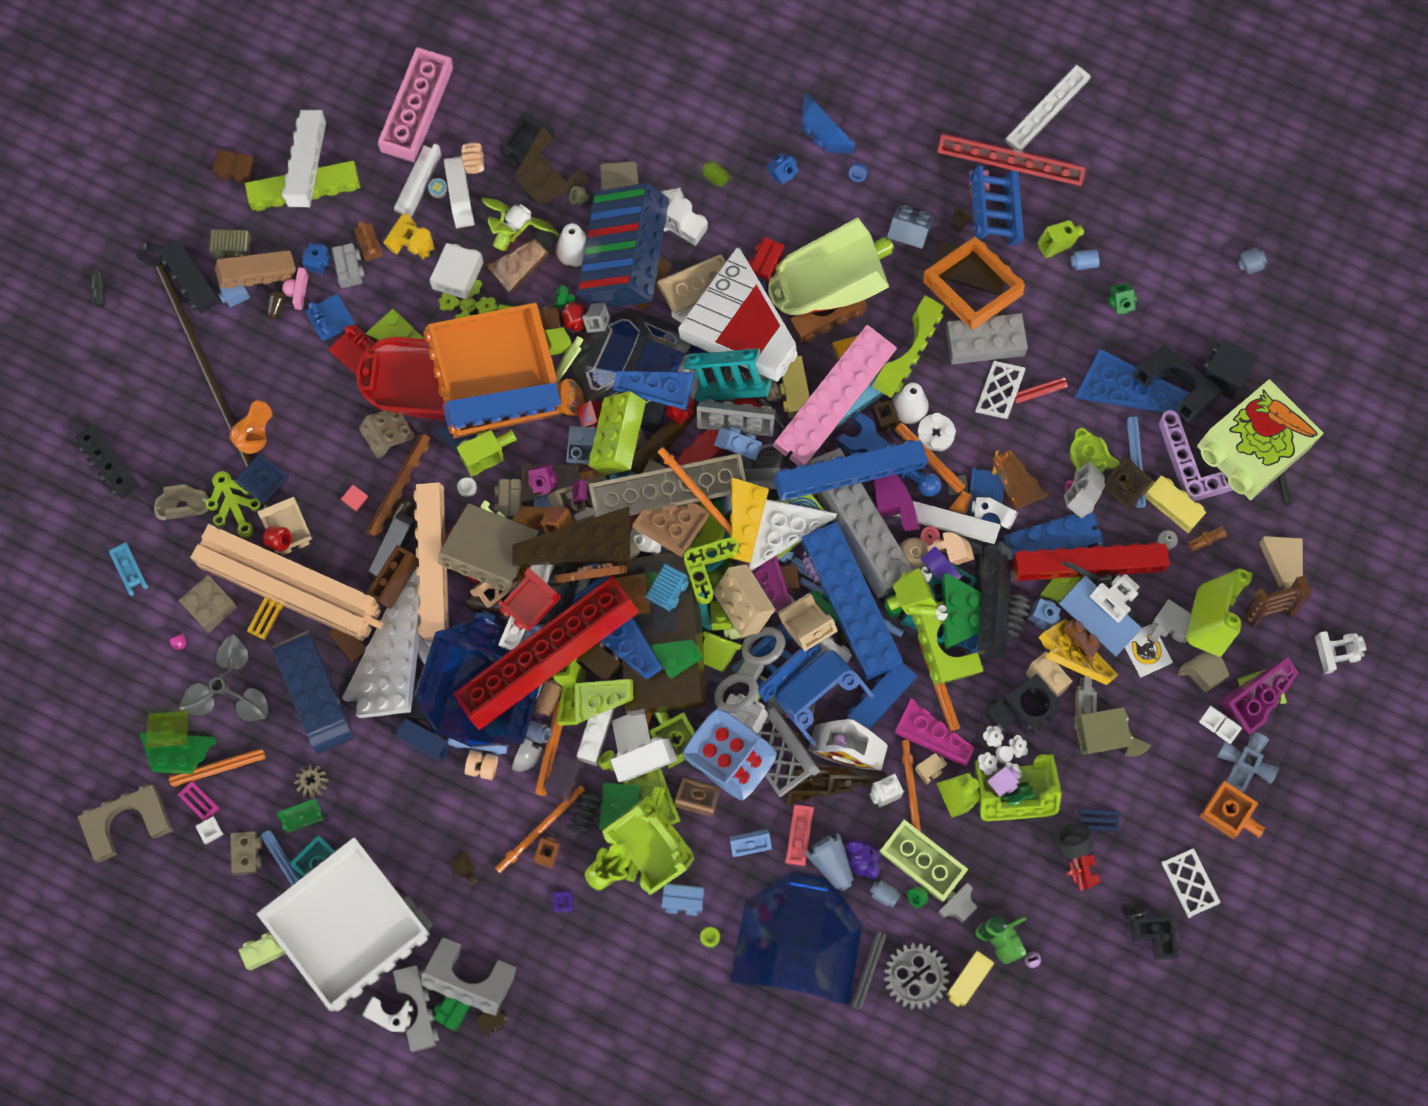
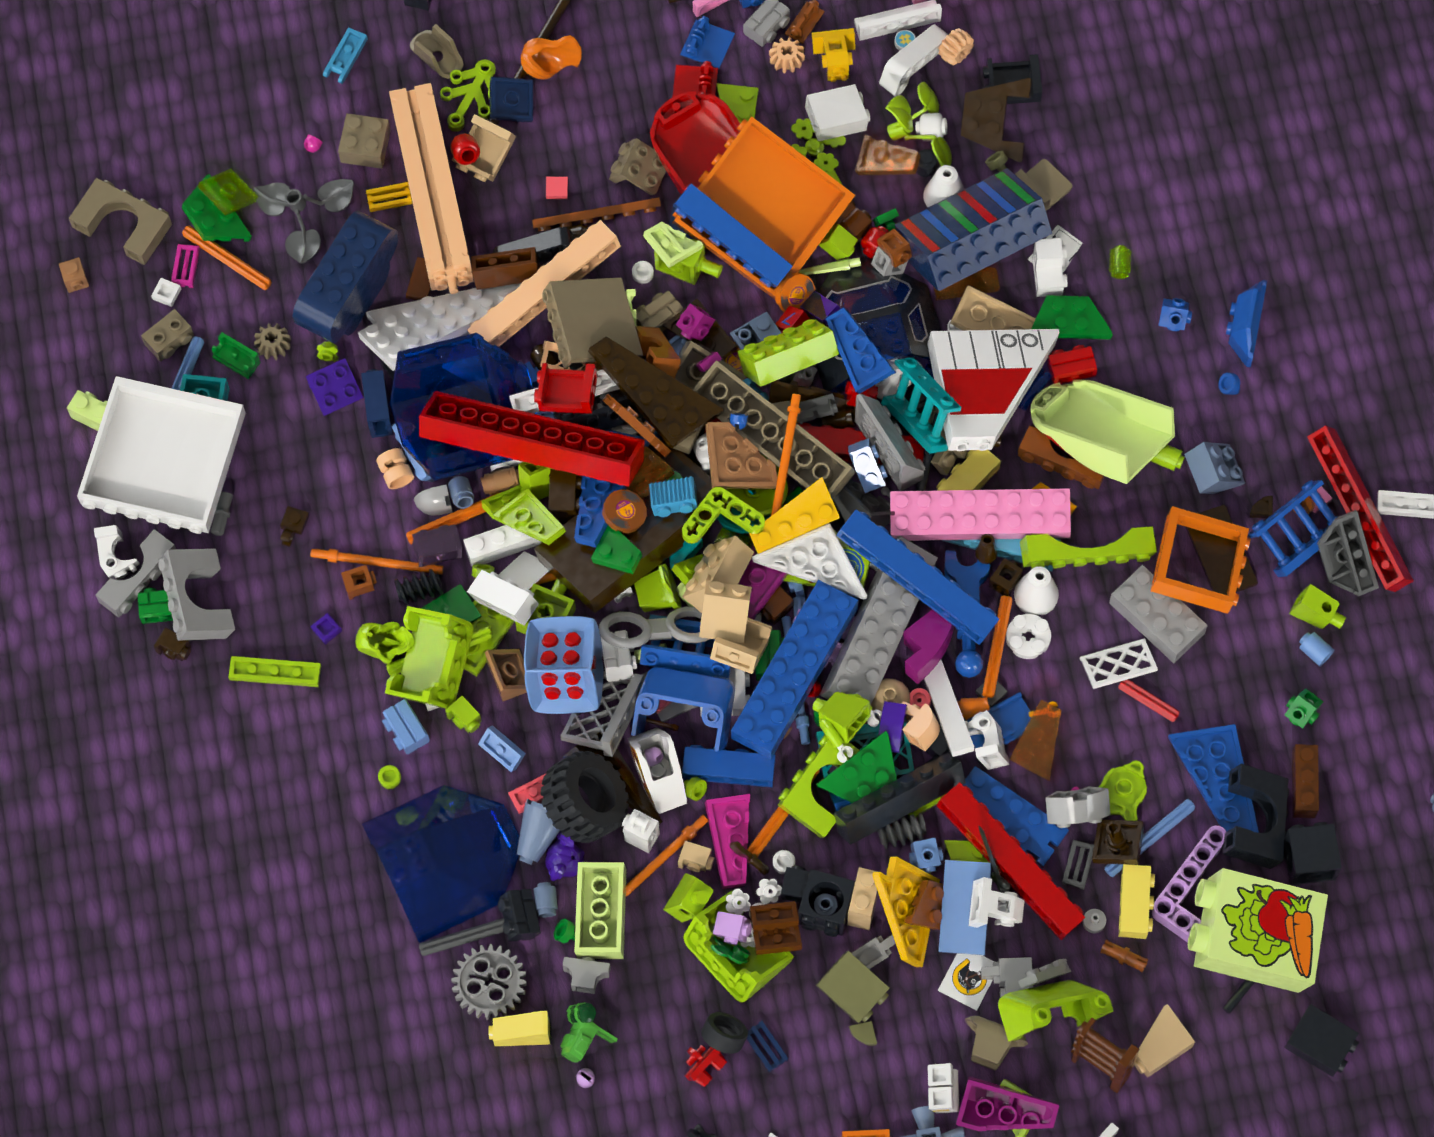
camera: 55 degrees right, 5 degrees down
none -> medium nougat brick [59,257,89,293]
none -> lime plate [228,656,321,687]
none -> dark purple hinge [305,358,363,416]
none -> lime plate [317,342,339,362]
none -> lime brick [445,696,481,733]
none -> black brick [498,889,541,941]
none -> black tyre [541,751,629,843]
none -> dark orange tile [602,489,647,533]
none -> yellowish green wing [643,222,703,268]
none -> lime tile [684,777,707,801]
none -> tan brick [699,581,752,643]
none -> blue hinge [730,413,748,430]
none -> dark brown piece [730,841,769,875]
none -> reddish brown slope [750,901,802,955]
none -> light nougat gear [769,37,805,74]
none -> white tile [773,850,795,874]
none -> dark grey hinge [796,393,838,425]
none -> tile [800,291,841,325]
none -> sand blue brick [814,894,837,916]
none -> dark brown cone [822,408,856,429]
none -> dark orange bracket [877,229,912,268]
none -> dark brown cone [975,534,997,564]
none -> light grey hinge [1018,959,1071,989]
none -> green wing [1031,295,1113,340]
none -> dark grey tile [1062,839,1094,890]
none -> black brick [1284,1004,1359,1077]
none -> reddish brown brick [1292,744,1319,818]
none -> dark grey wedge [1317,510,1379,596]

